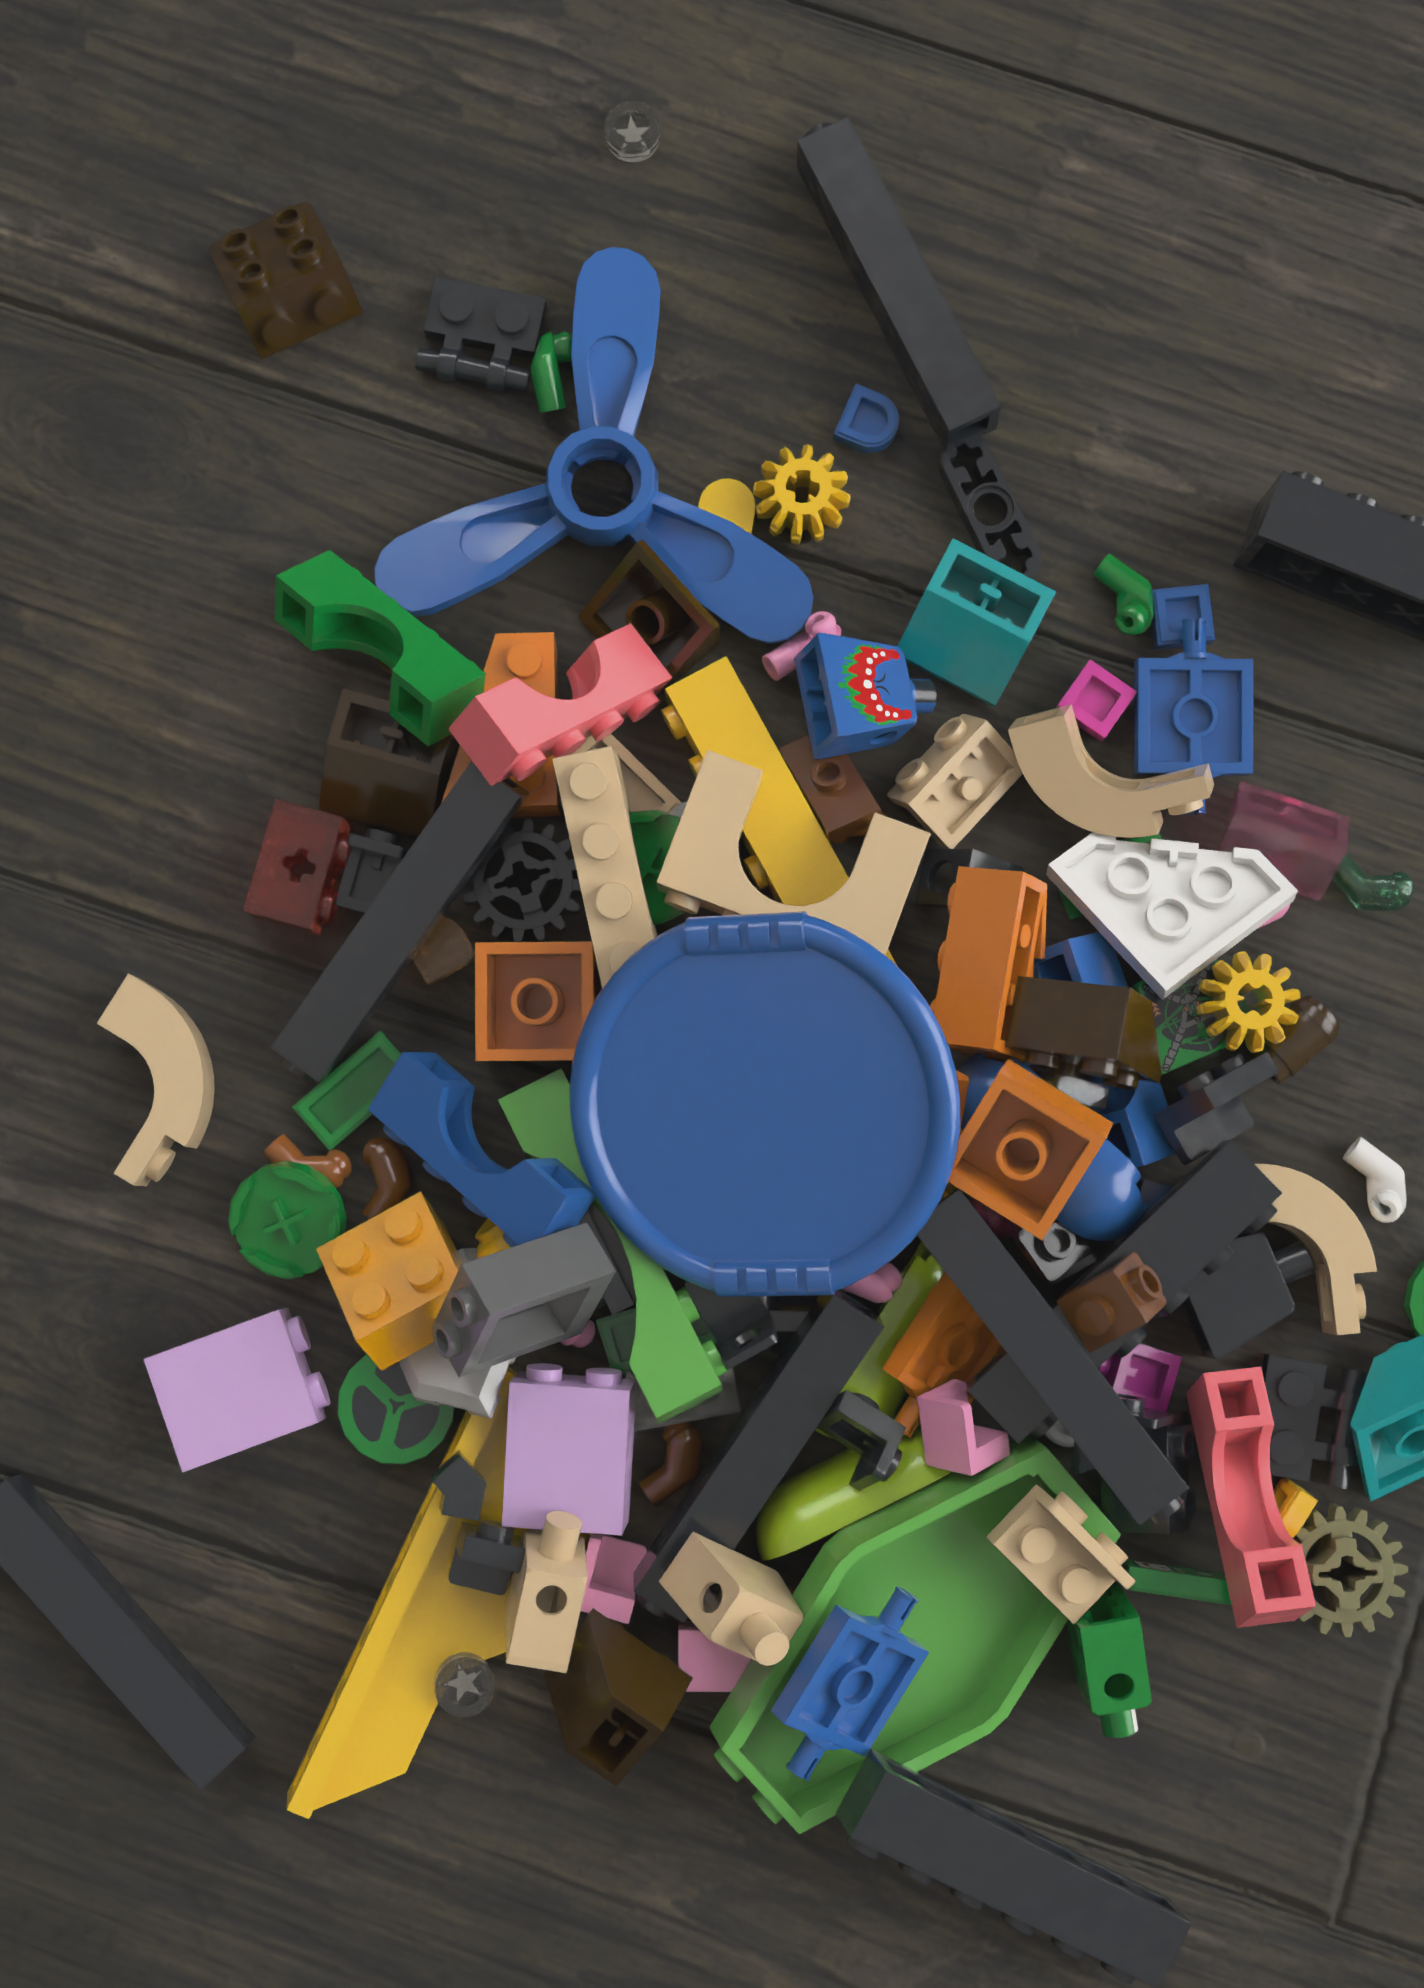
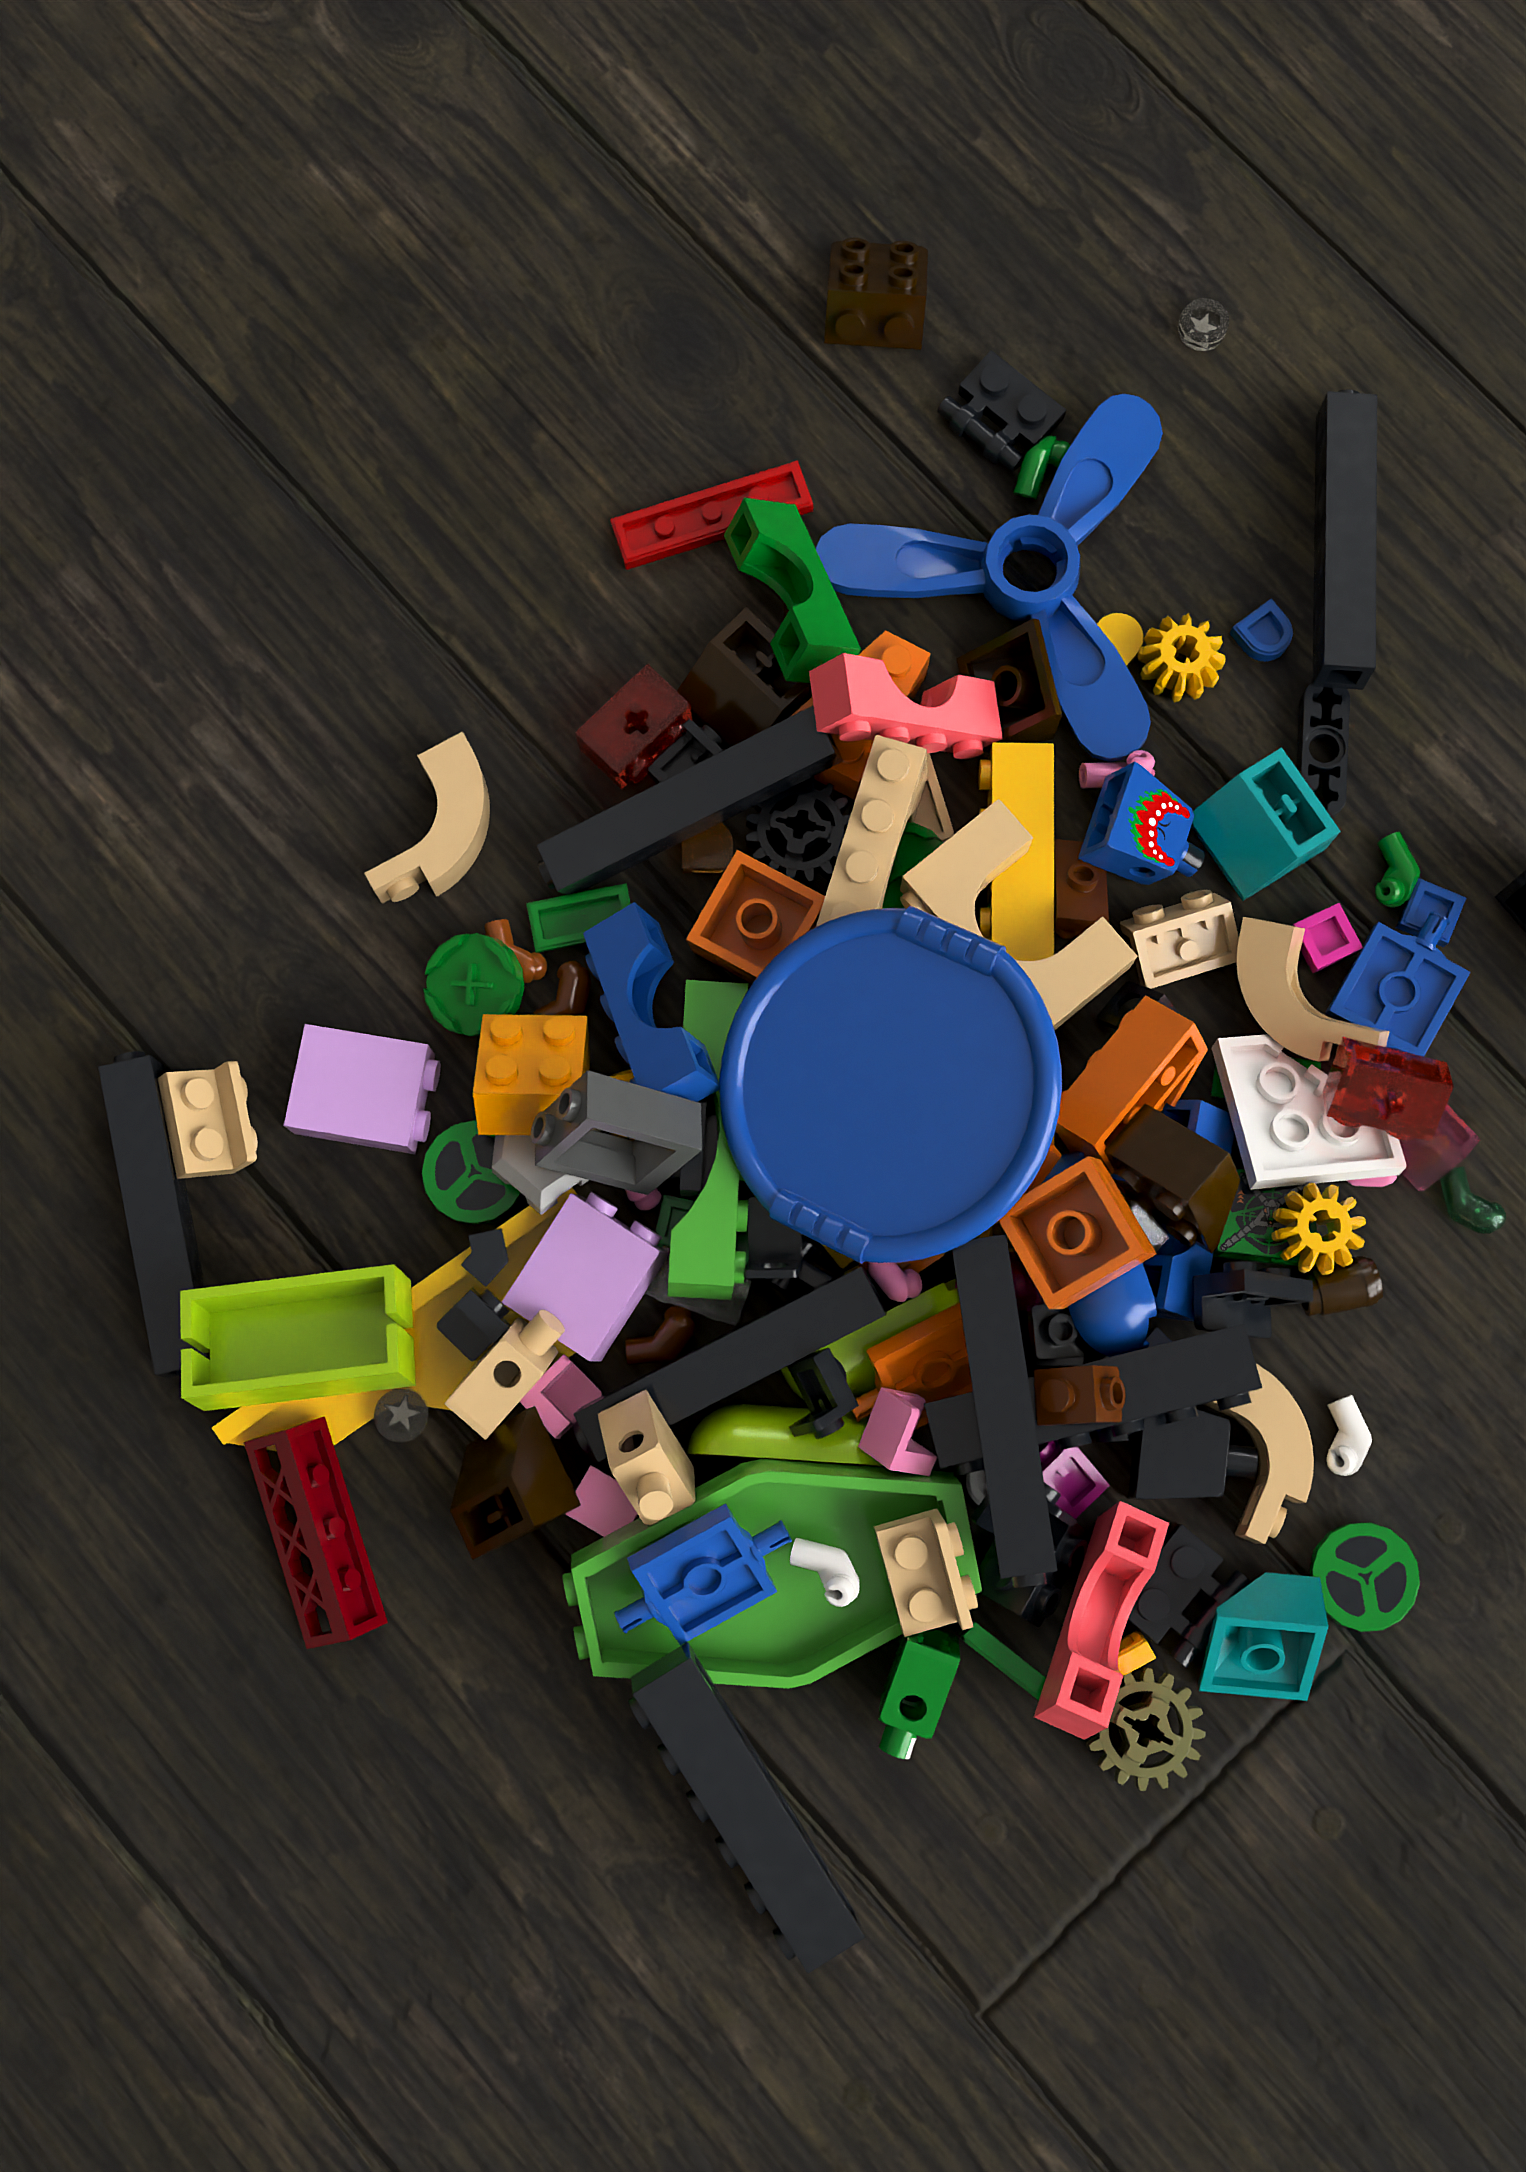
camera: 35 degrees right, 5 degrees down
none -> tan bracket [157,1061,258,1179]
none -> lime piece [180,1264,416,1411]
none -> dark red fence [244,1416,388,1649]
none -> red tile [610,460,813,570]
none -> white arm [790,1538,860,1607]
none -> clear red brick [1322,1037,1454,1142]

